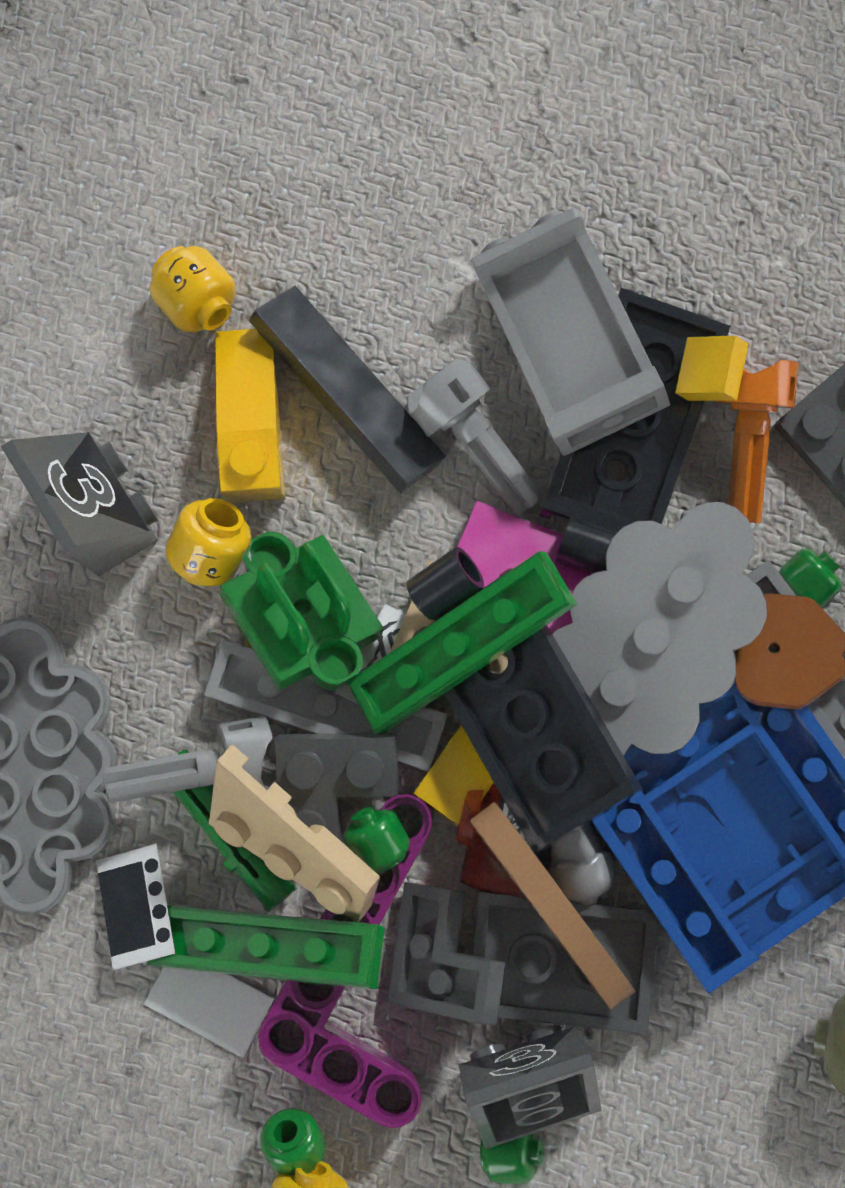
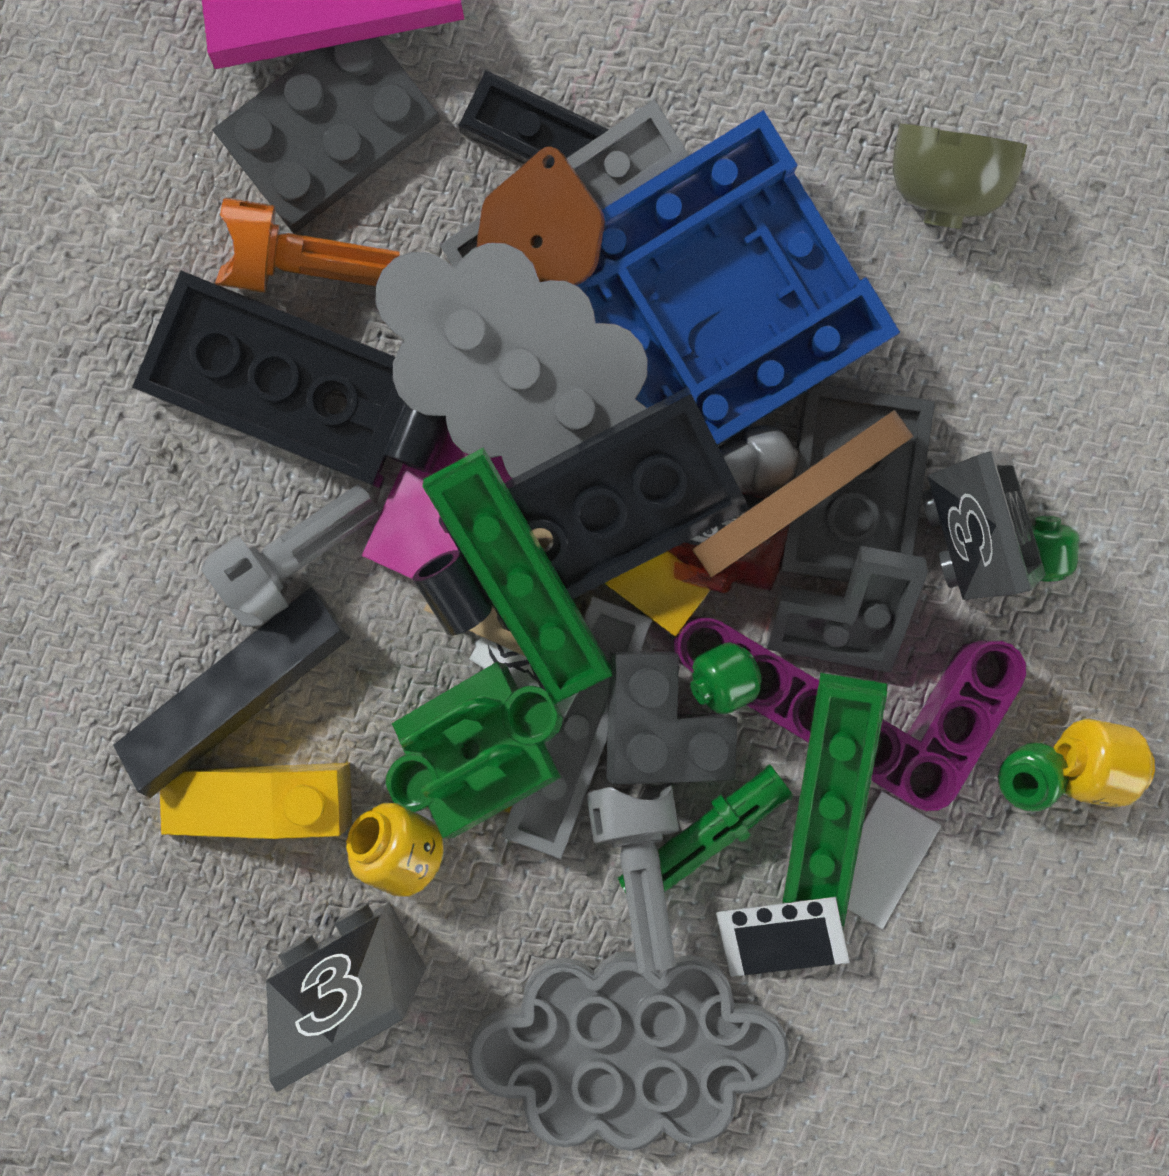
camera: 90 degrees left, 5 degrees up
yellow head [149,246,236,333] -> none
tan wing [209,744,380,923] -> none
light grey panel [471,208,670,457] -> none
yellow tile [675,335,749,401] -> none
green piece [779,548,842,608] -> none

